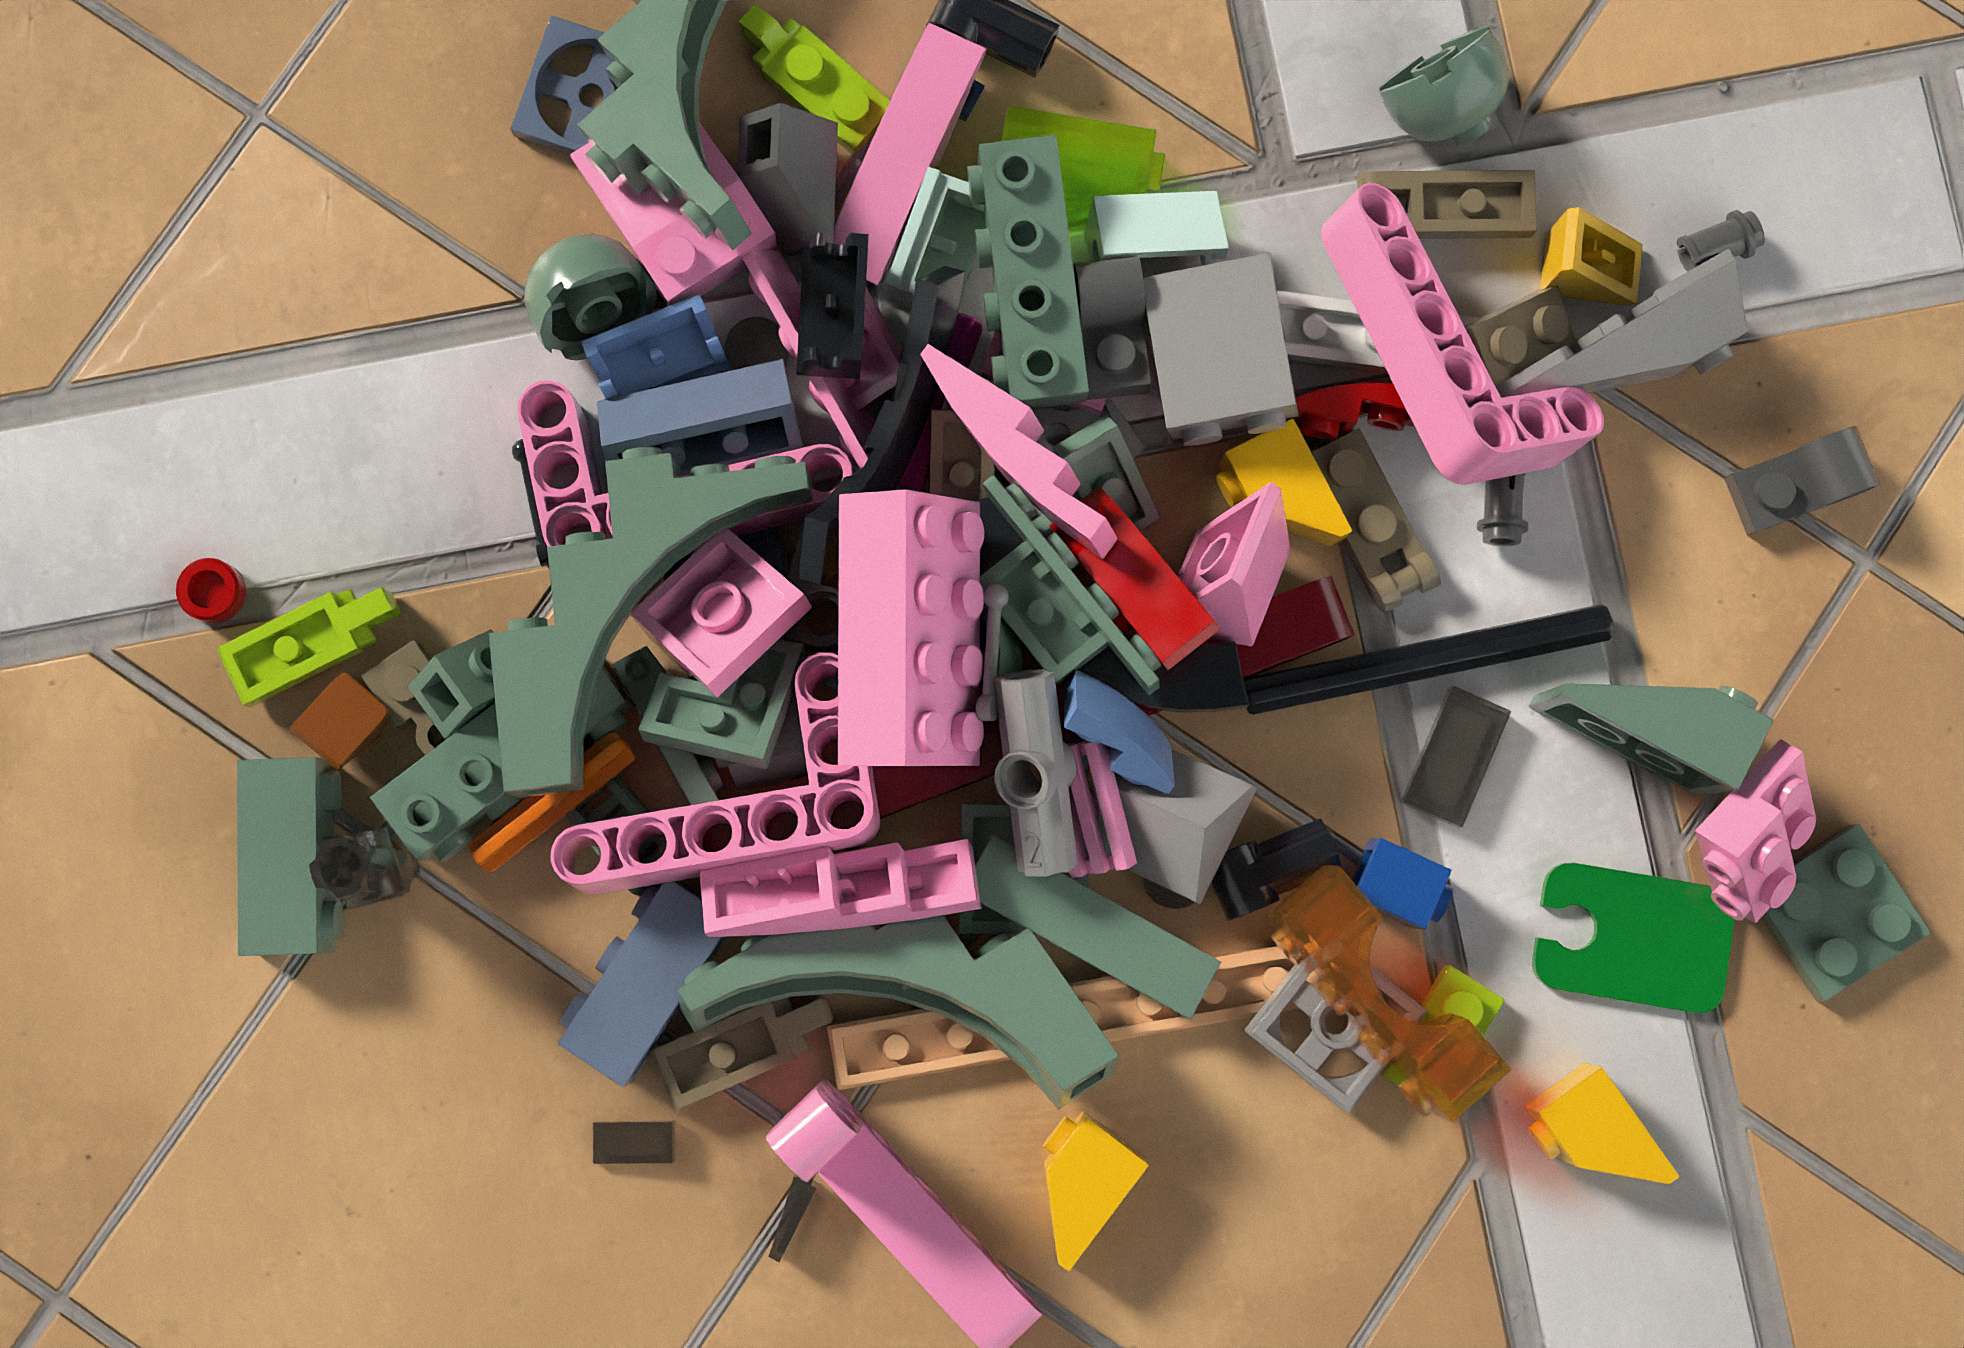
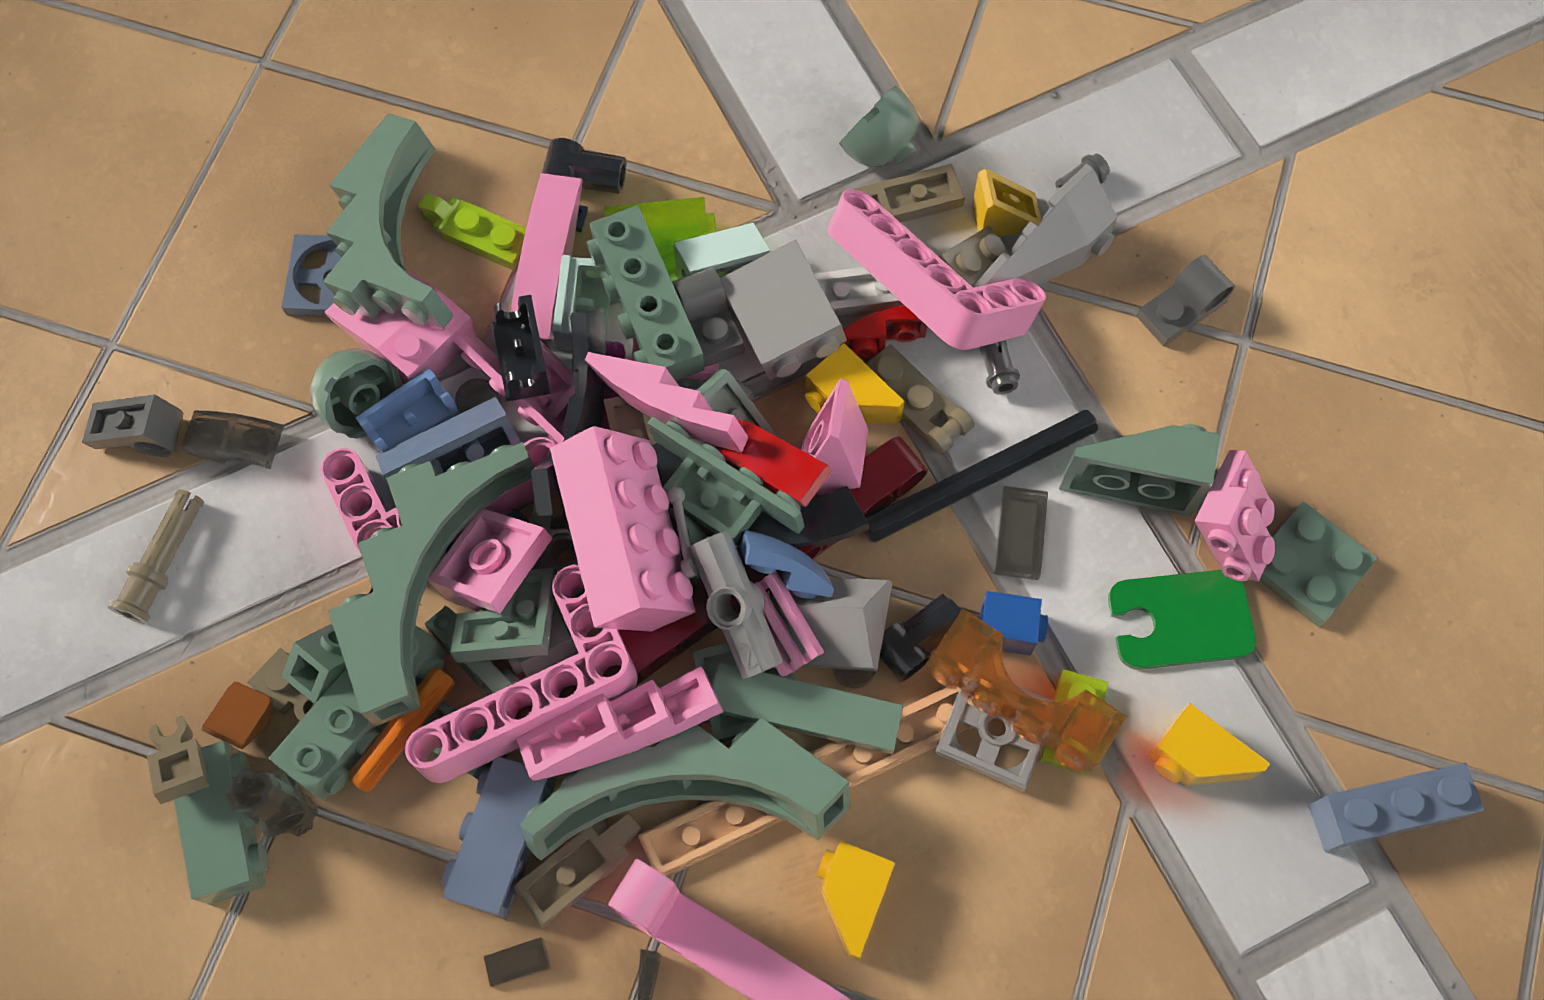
camera: 10 degrees left, 15 degrees down
red tile [176,558,246,623] -> none
lime hinge [216,587,402,707] -> none
black hinge [512,439,549,567] -> none
dark grey slope [737,103,838,256] -> none
none -> dark grey plate [82,394,184,457]
none -> dark tan pin [108,489,204,624]
none -> dark tan plate [147,716,210,804]
none -> clear smoke slope [180,410,285,469]
none -> sand blue brick [1309,763,1485,852]

